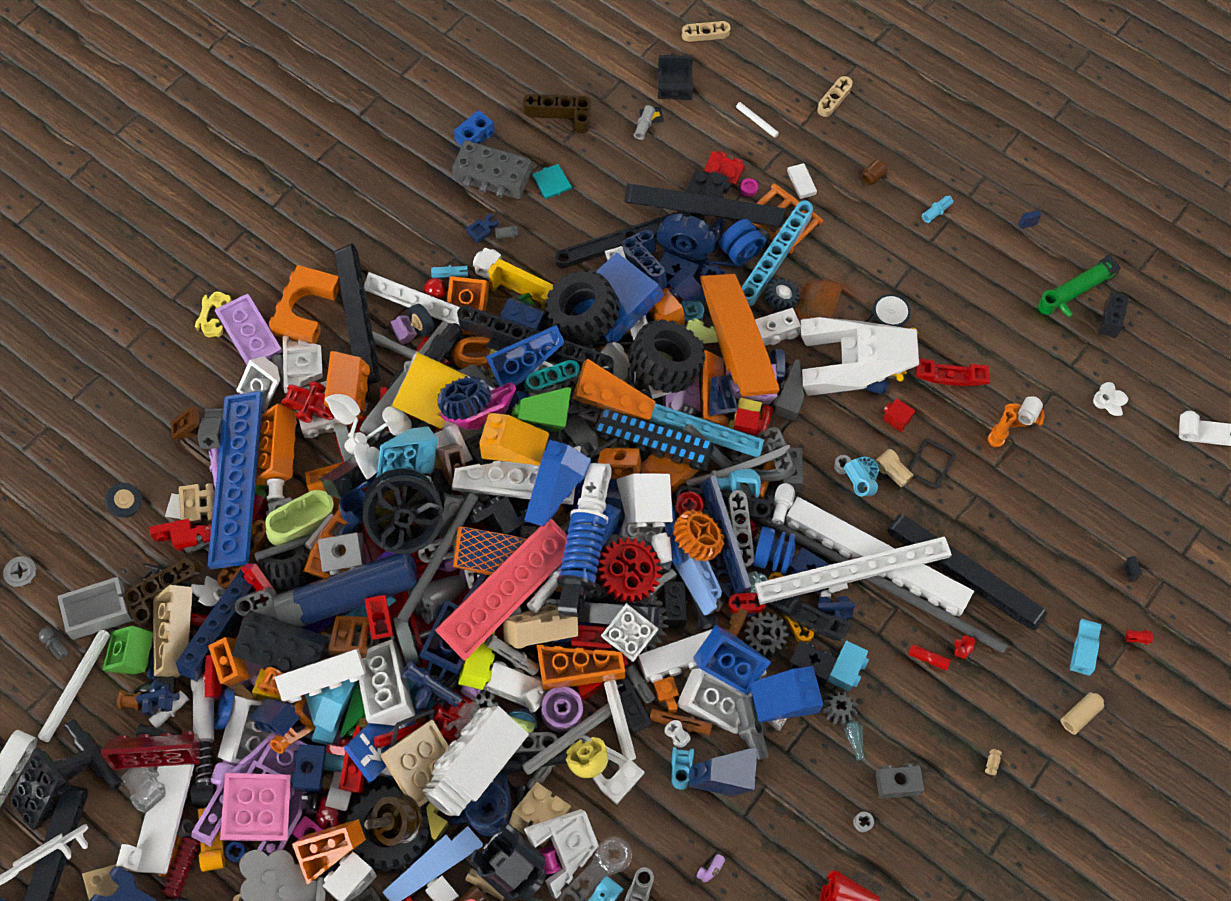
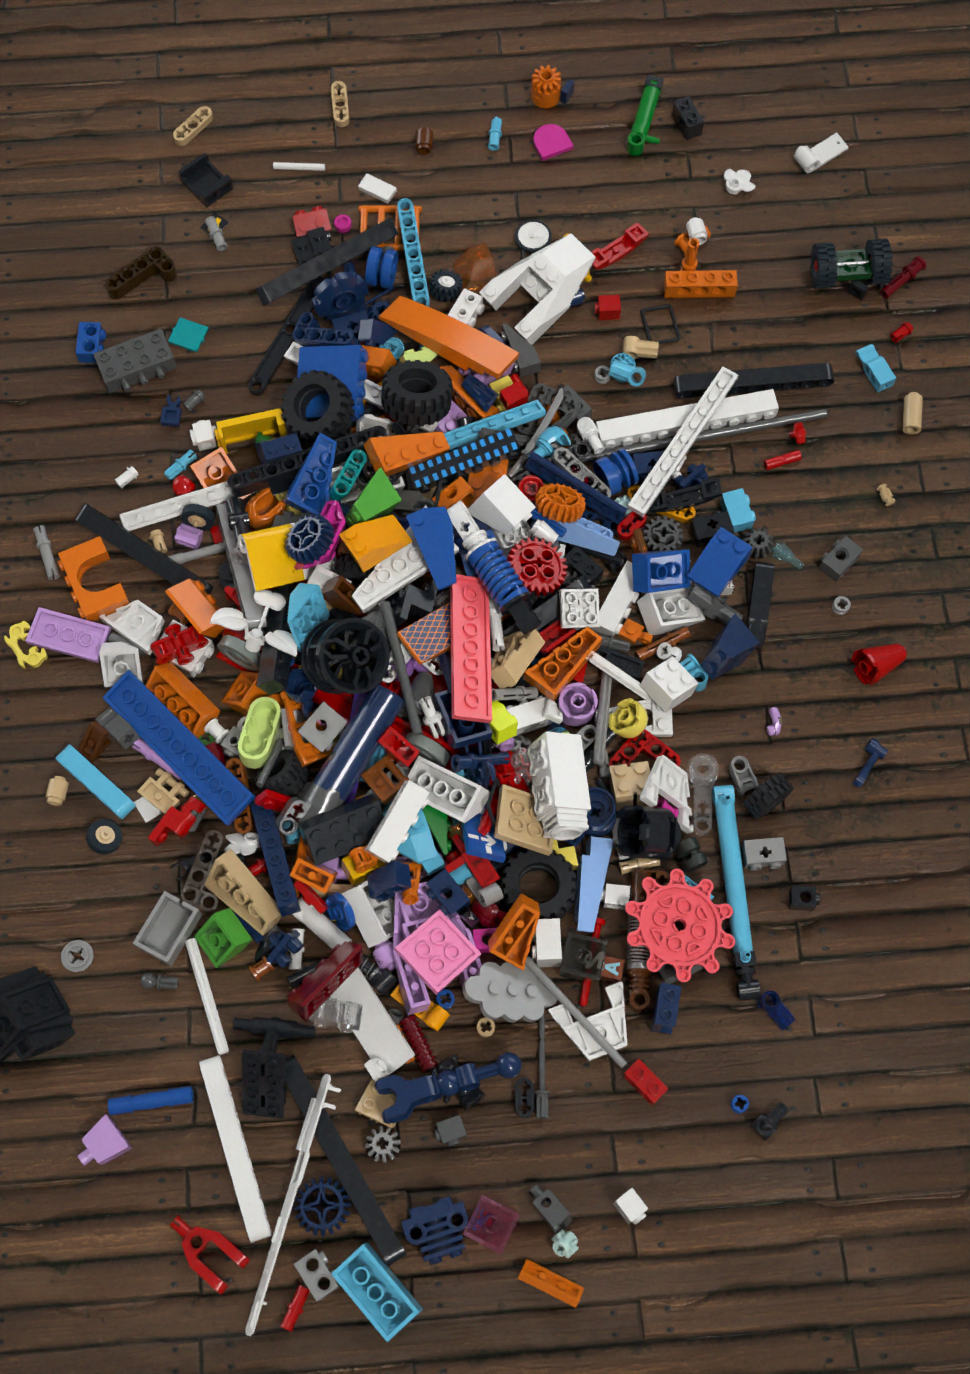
camera: 40 degrees left, 5 degrees up
dark brown wheel [364,795,423,846] -> none
none -> light grey pin [33,525,60,580]
none -> tan brick [45,776,69,806]
none -> medium azure beam [55,744,136,820]
none -> white pin [114,466,139,489]
none -> tan pin [149,529,168,553]
none -> white arm [419,696,445,739]
none -> orange gear [531,65,561,108]
none -> dark pink tile [534,124,573,161]
none -> red beam [608,729,681,768]
none -> white brick [640,656,699,713]
none -> orange brick [664,270,738,298]
none -> black piece [747,561,775,650]
none -> black plate [810,238,893,289]
none -> dark red pin [880,256,927,299]

